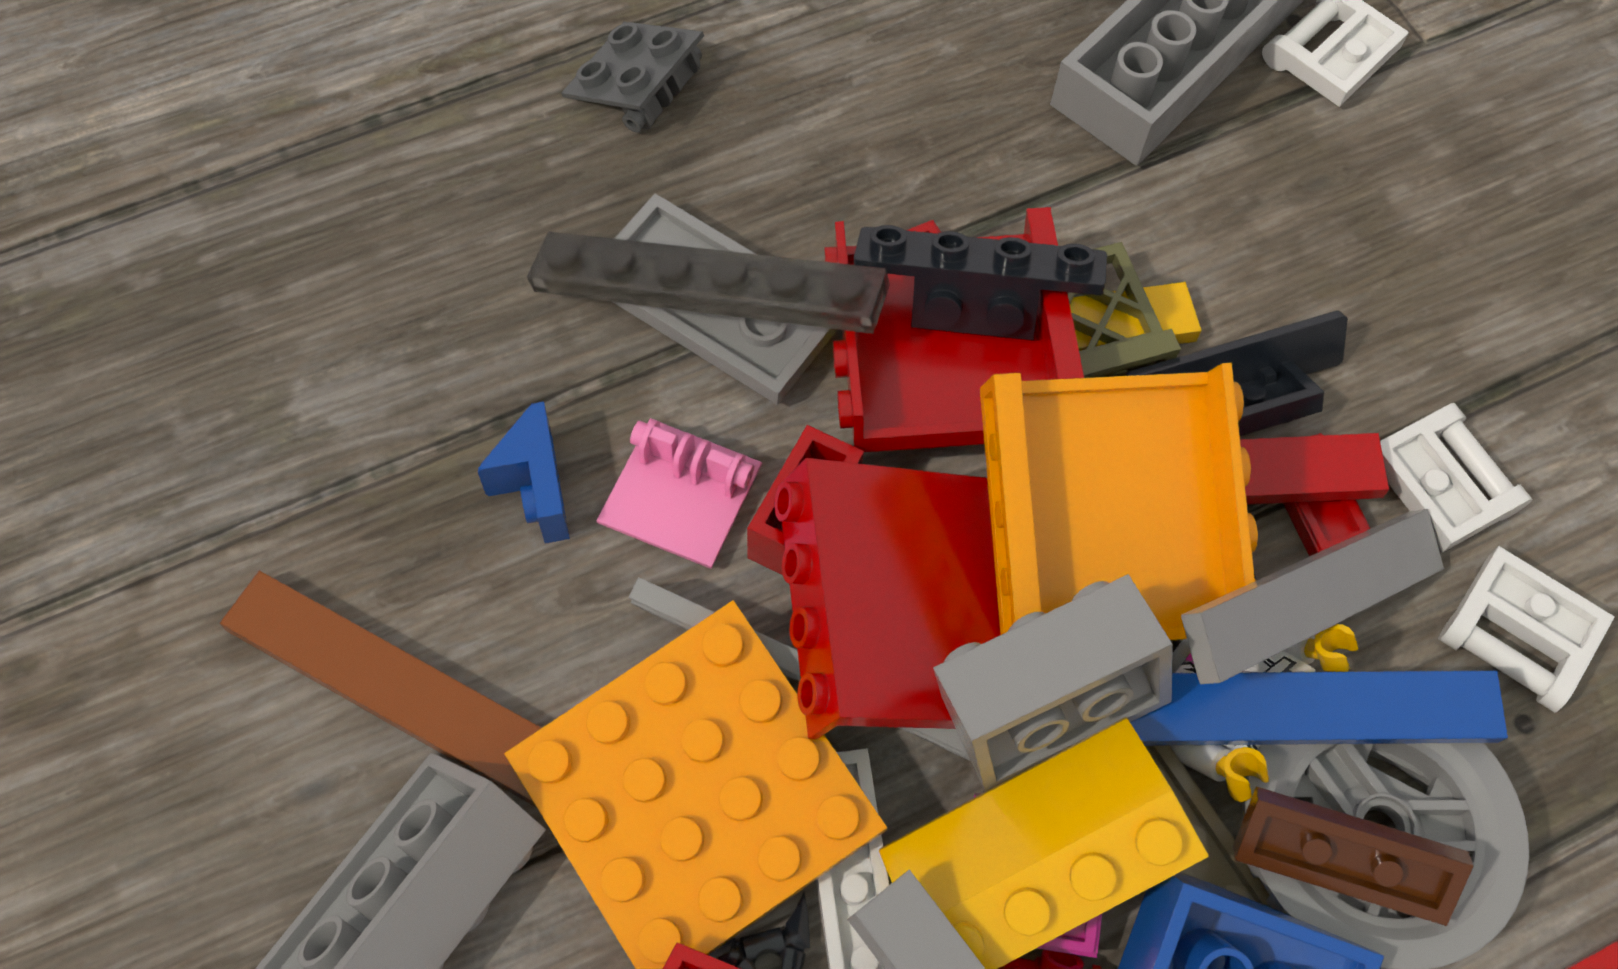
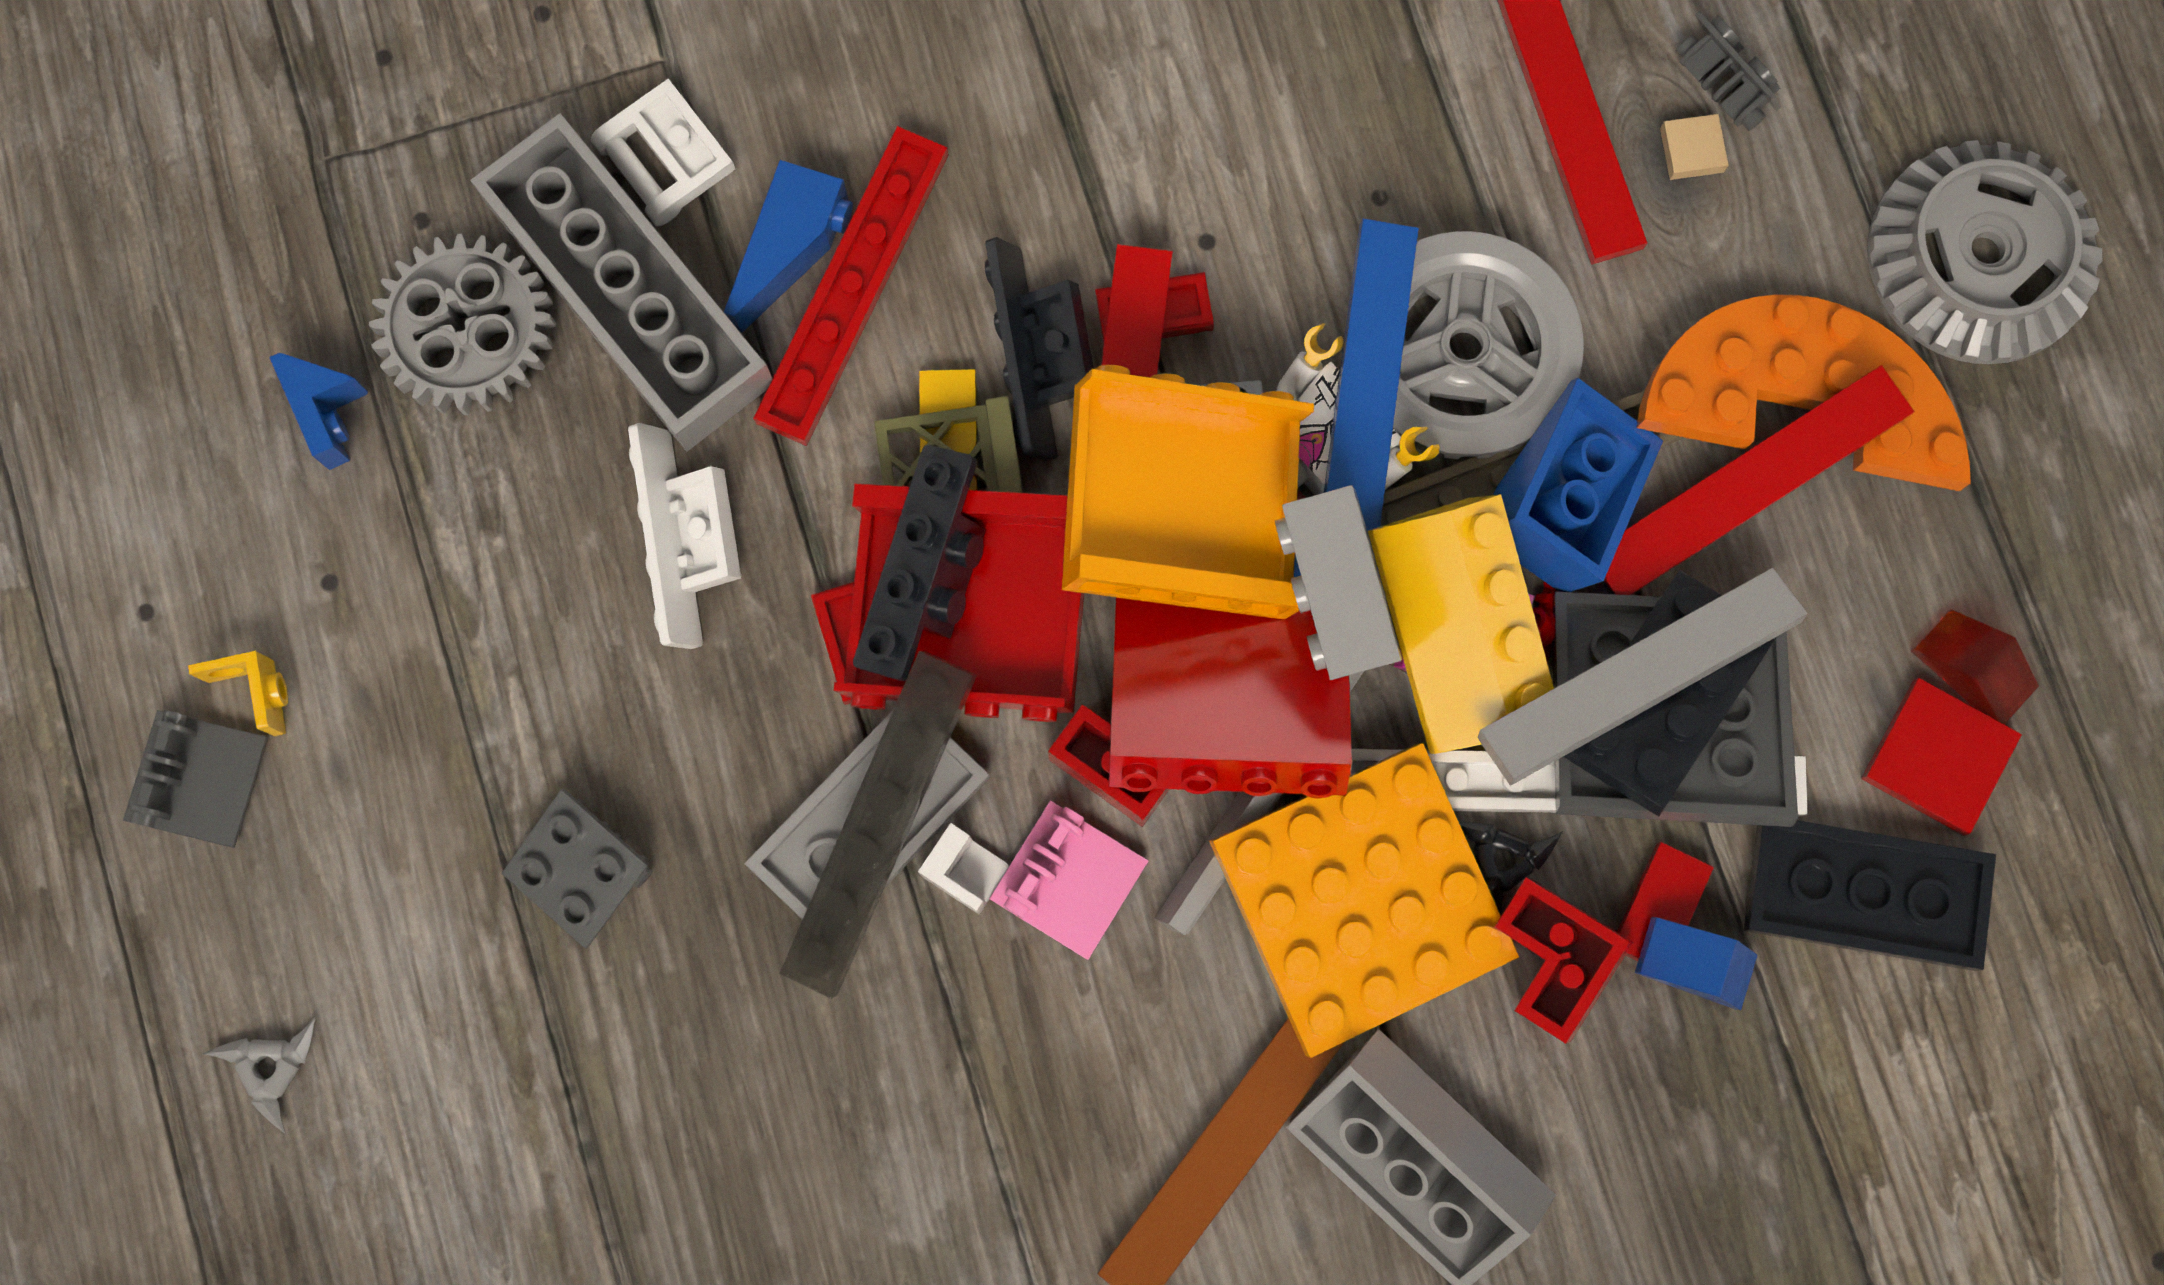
camera: 75 degrees left, 15 degrees up
blue slope [478,401,570,544] -> none
light grey tile [1181,509,1444,684] -> none
reddish brown plate [1233,786,1474,926] -> none
white plate [1380,403,1533,553] -> none
white plate [1438,546,1615,713] -> none
none -> white bracket [628,423,741,649]
none -> blue slope [724,160,853,333]
none -> red plate [753,126,949,446]
none -> white panel [918,823,1009,915]

